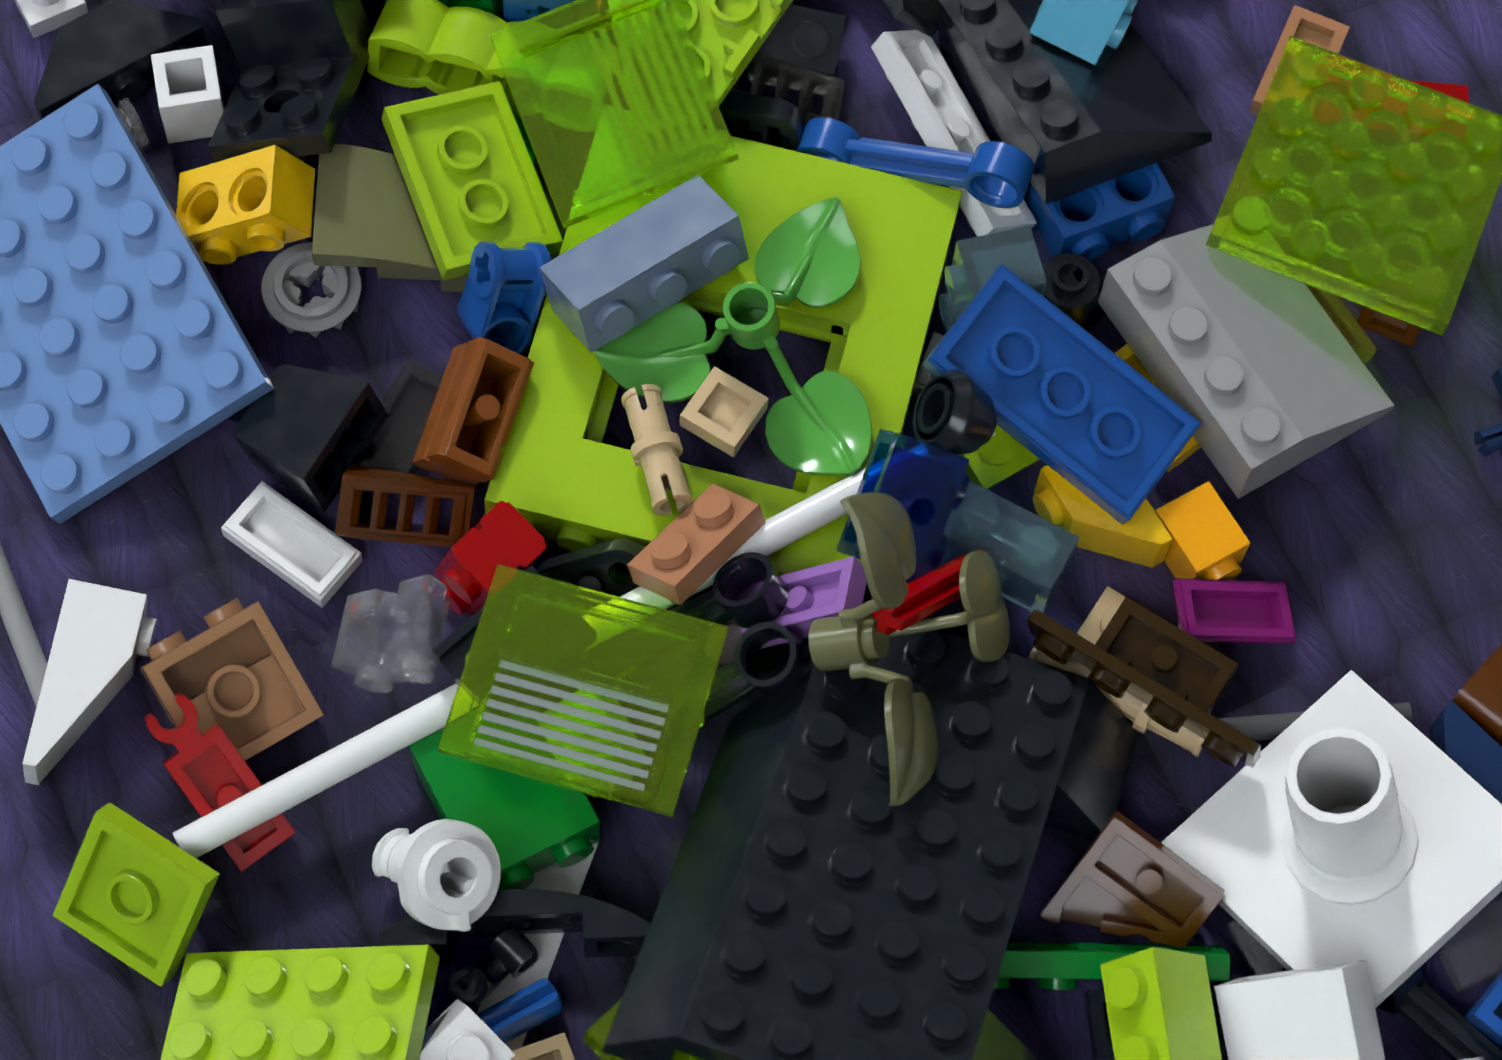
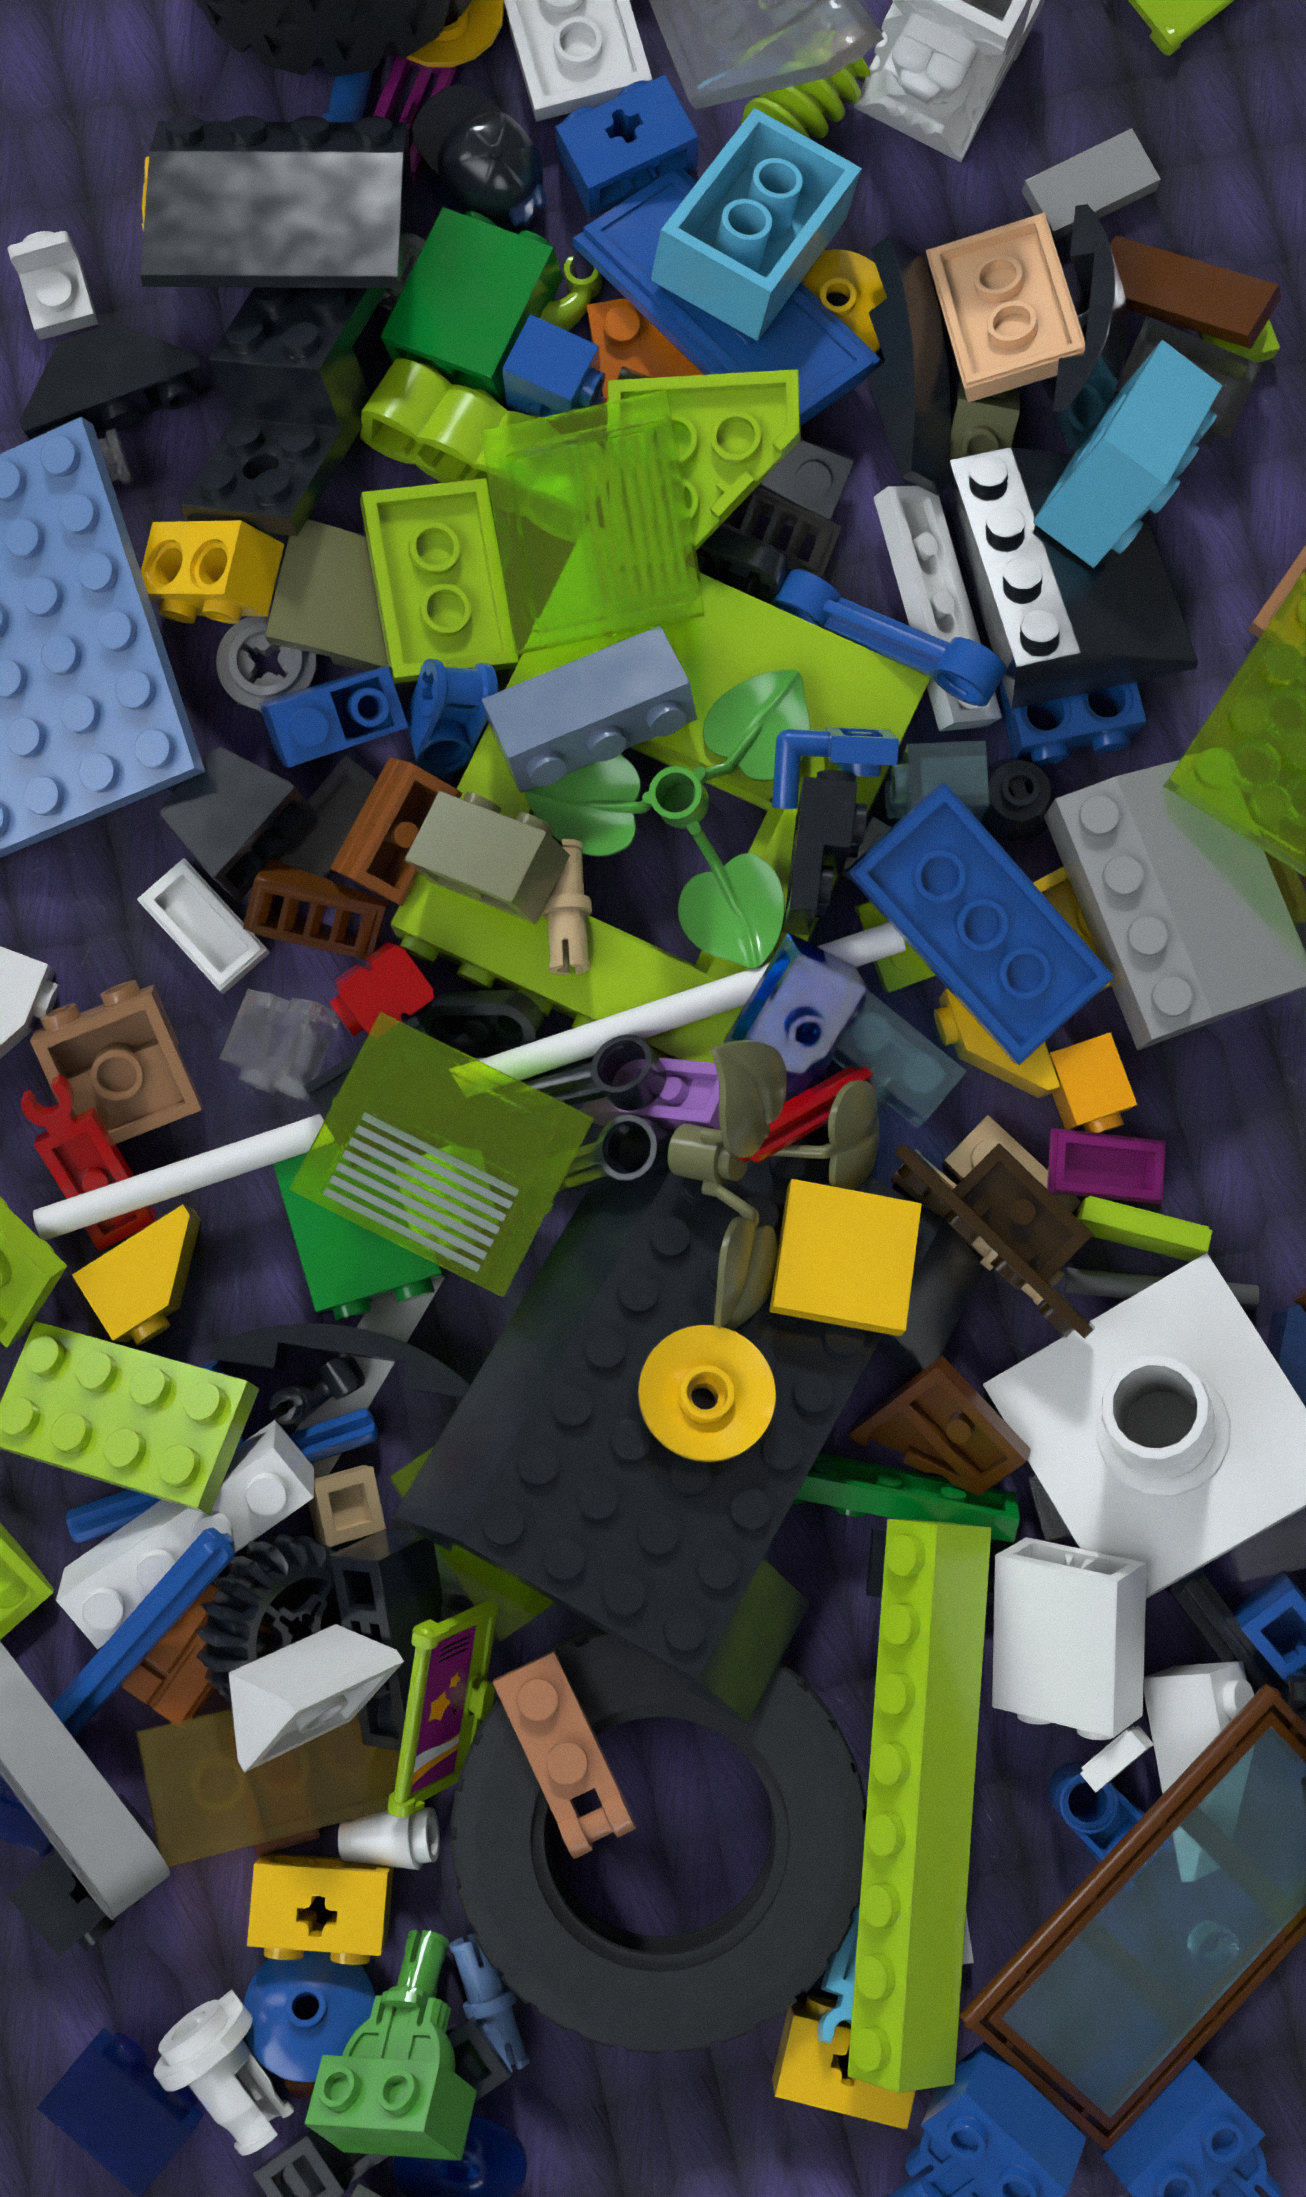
camera: 15 degrees right, 15 degrees up
white brick [151,45,225,144] -> none
white piece [372,819,501,932] -> none
nougat plate [627,483,766,605] -> none
tan plate [679,366,769,458] -> none
black cone [913,369,997,456] -> none
none -> yellow slope [72,1204,201,1346]
none -> blue slope [259,666,408,768]
none -> olive brick [405,791,570,924]
none -> yellow dish [638,1325,776,1462]
none -> yellow tile [769,1179,922,1337]
none -> blue plate [772,727,899,809]
none -> black plate [783,770,867,935]
none -> lime tile [1073,1196,1212,1262]

